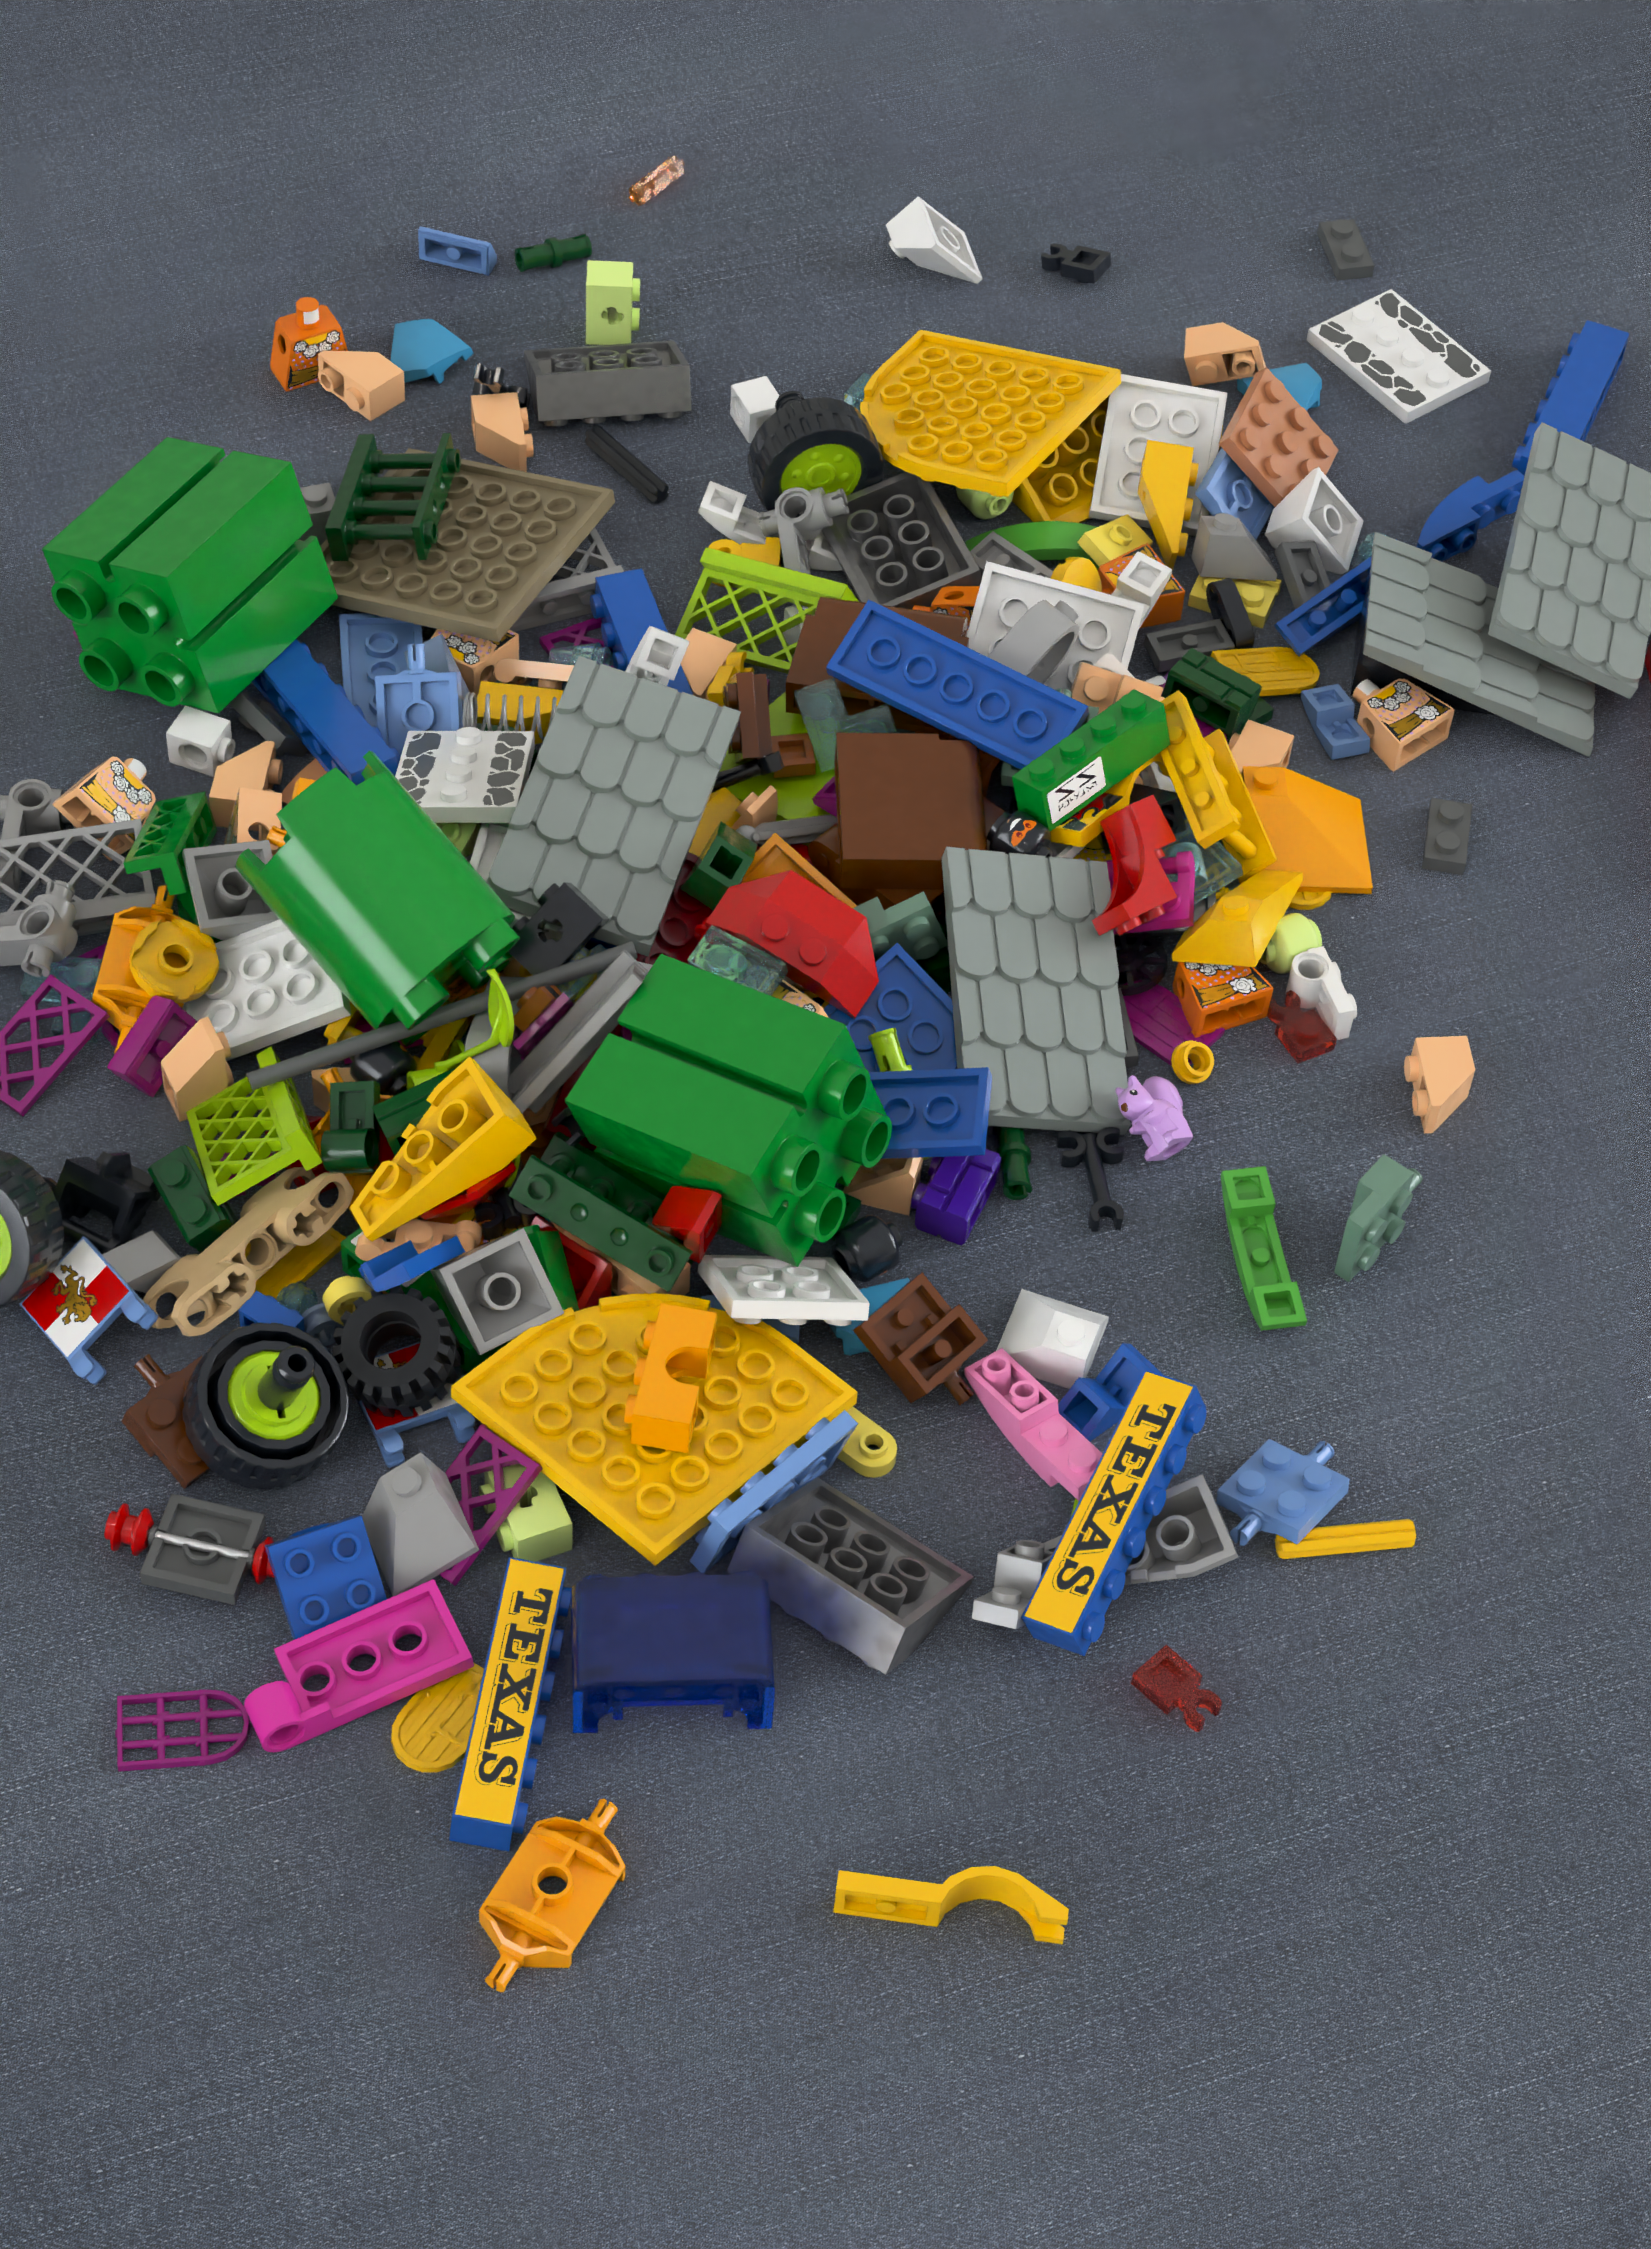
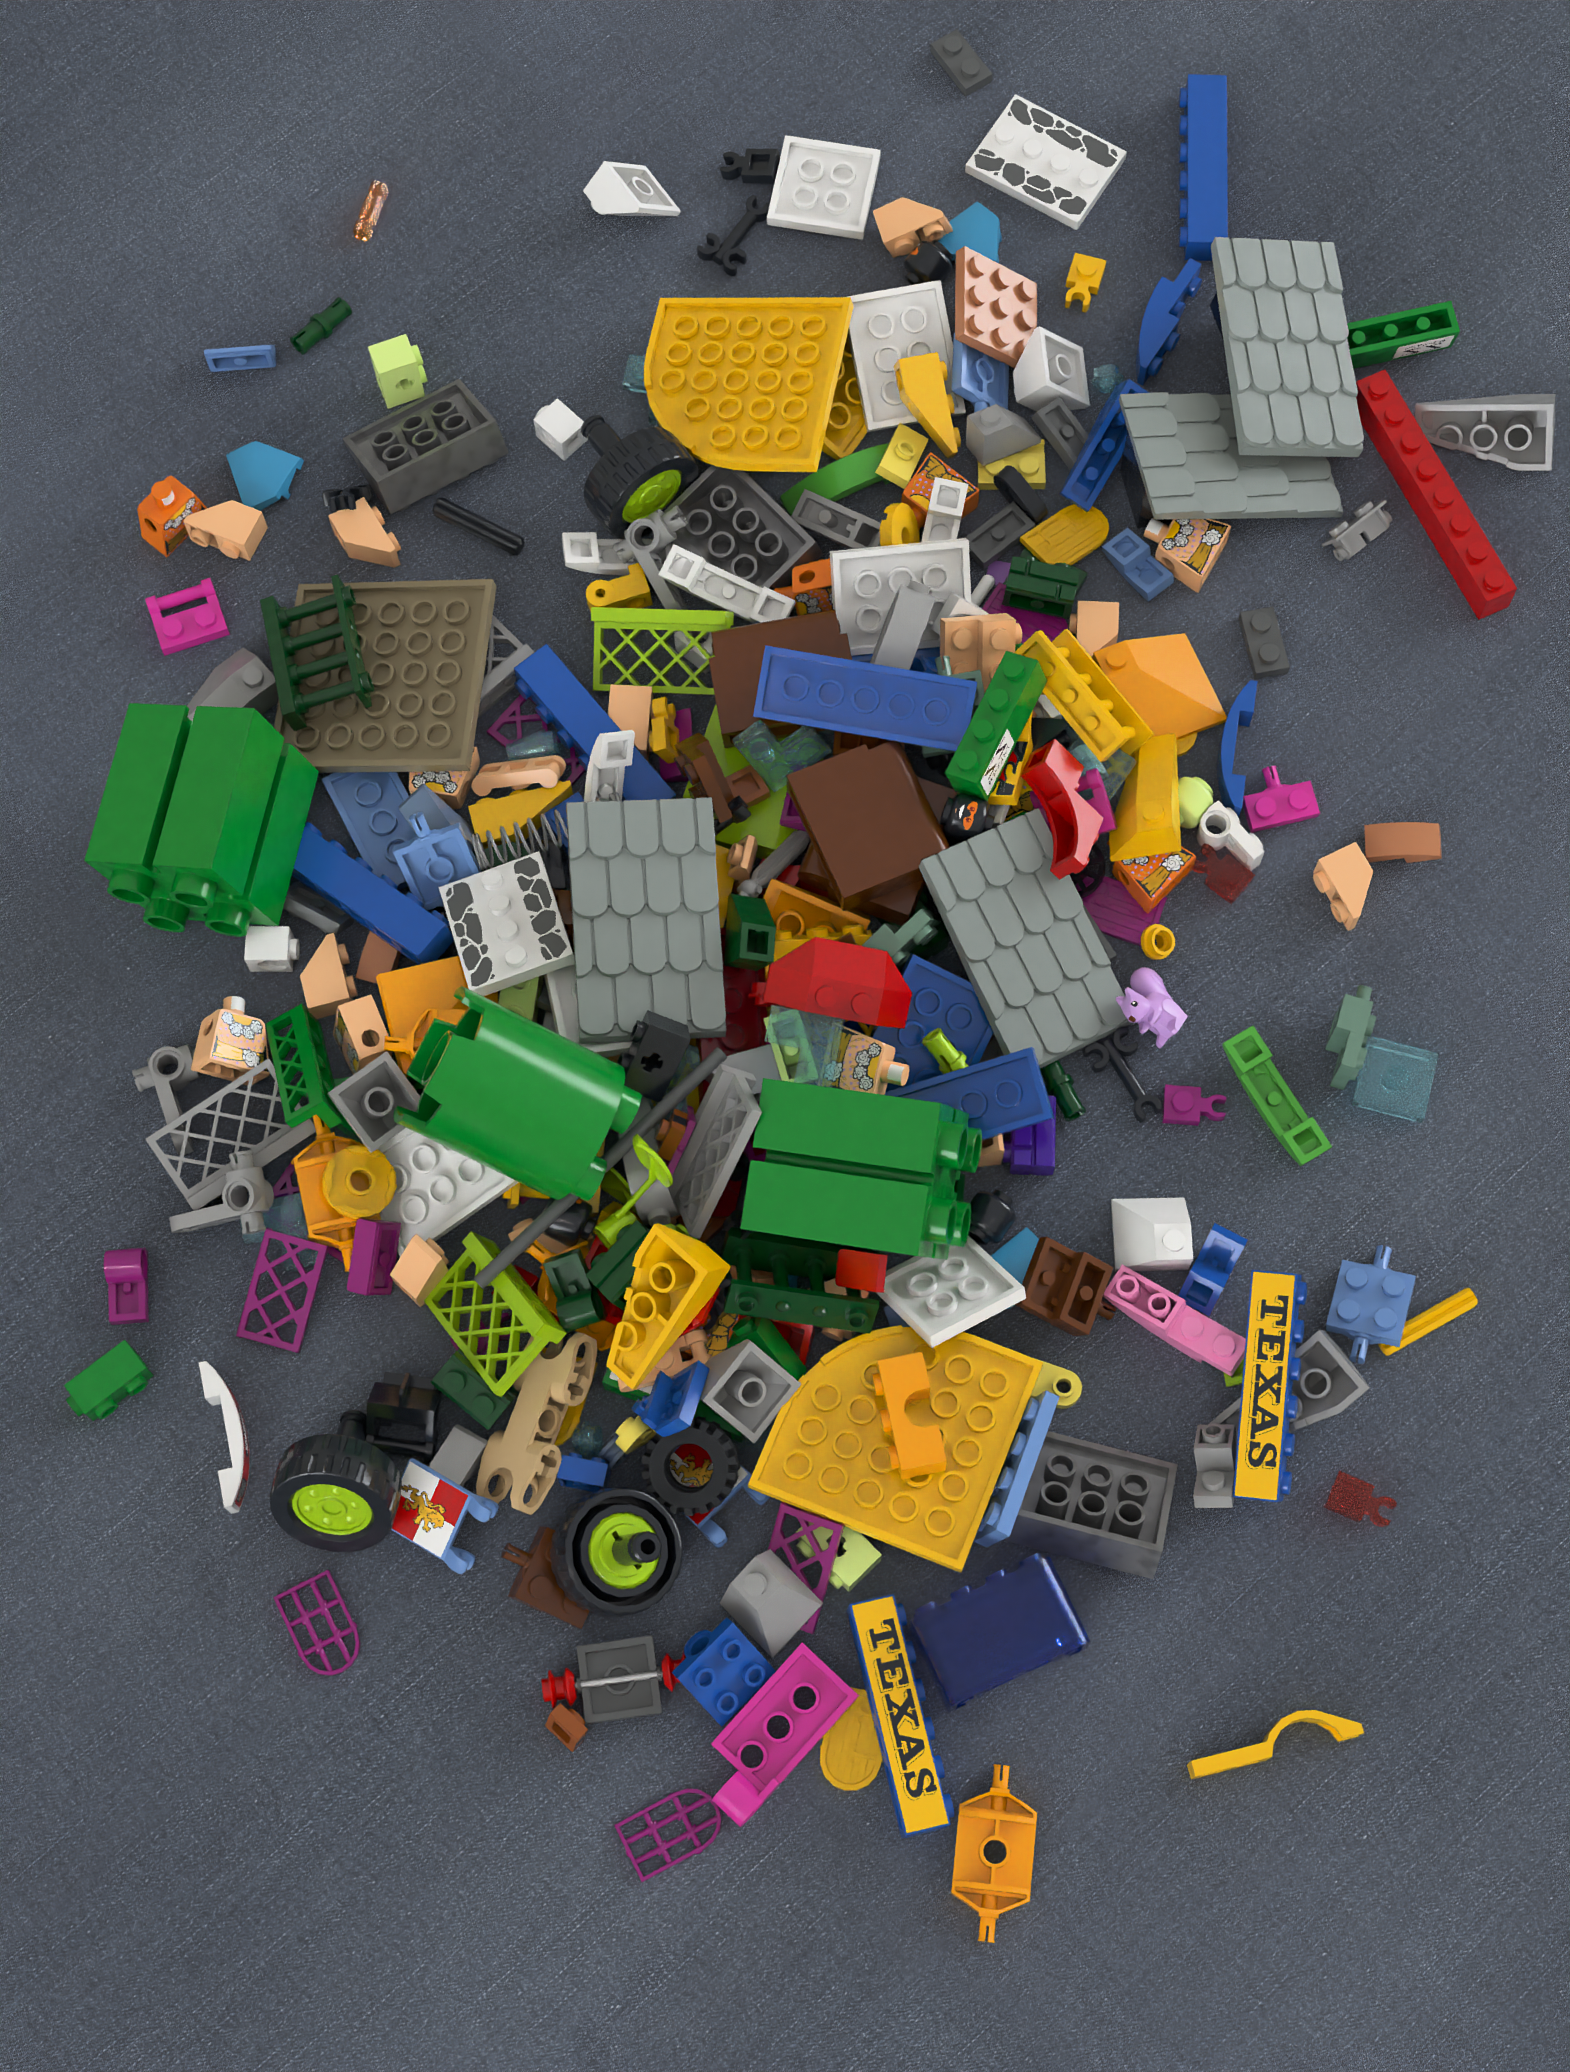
camera: 15 degrees left, 20 degrees up
none -> dark pink plate [145,577,230,656]
none -> dark orange plate [545,1703,588,1753]
none -> white slope [658,544,796,624]
none -> black bar [697,195,770,277]
none -> white plate [767,135,881,240]
none -> black head [904,240,953,285]
none -> yellow plate [1065,253,1107,313]
none -> magenta plate [1162,1084,1226,1126]
none -> blue slope [1217,680,1257,818]
none -> dark pink plate [1243,766,1320,833]
none -> light grey hinge [1321,500,1392,561]
none -> clear light blue plate [1351,1036,1439,1123]
none -> nougat slope [1364,822,1442,863]

